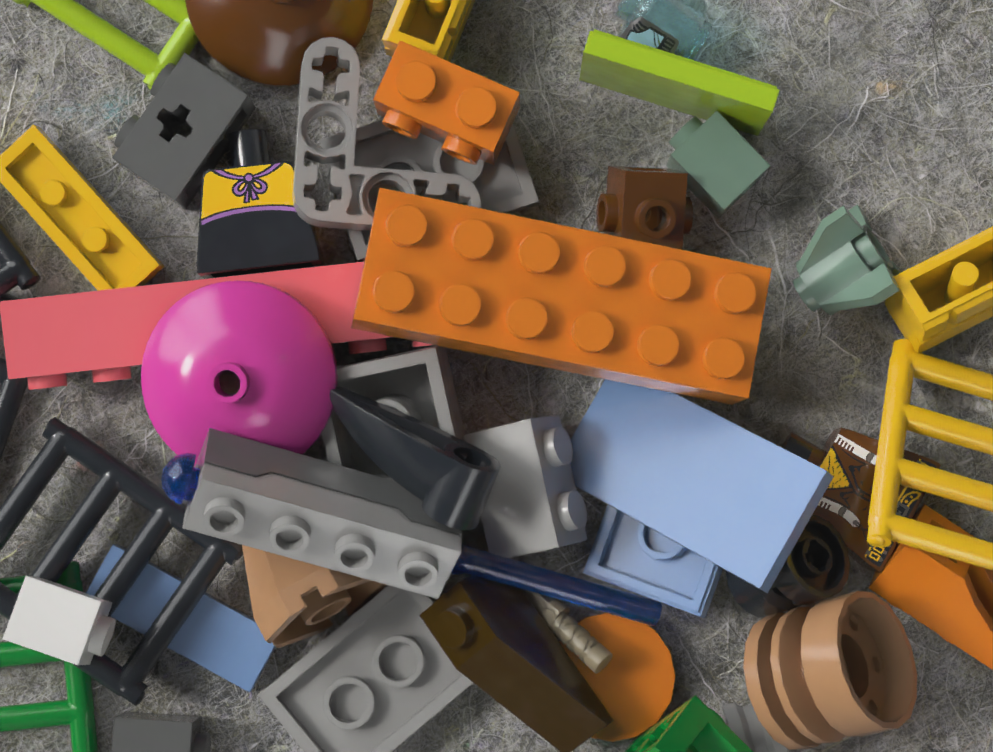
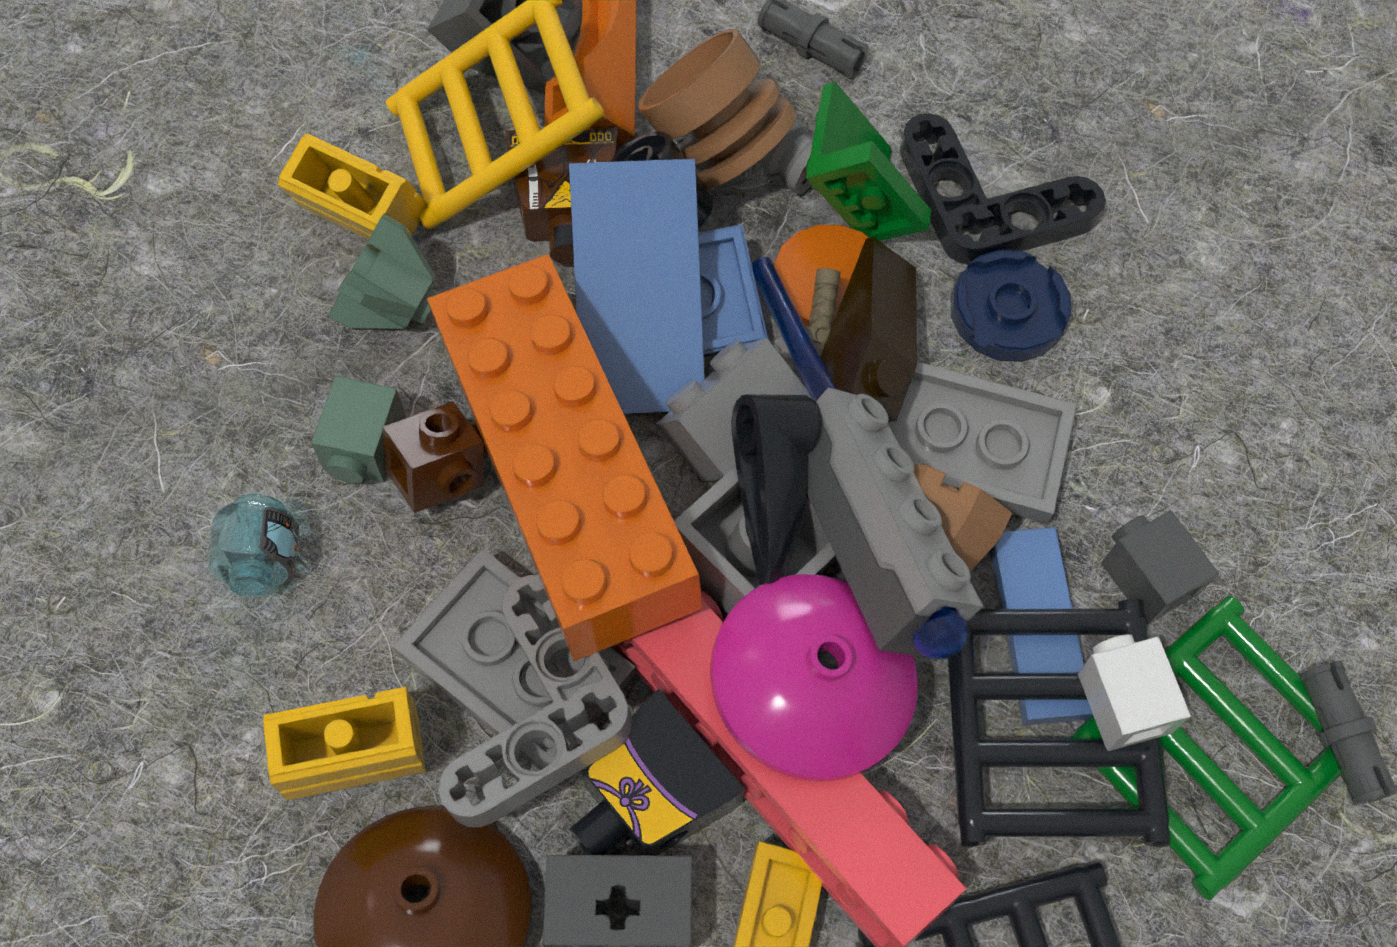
camera: 135 degrees left, 20 degrees down
orange brick [373,40,520,165] -> none
lime tile [579,29,780,136] -> none

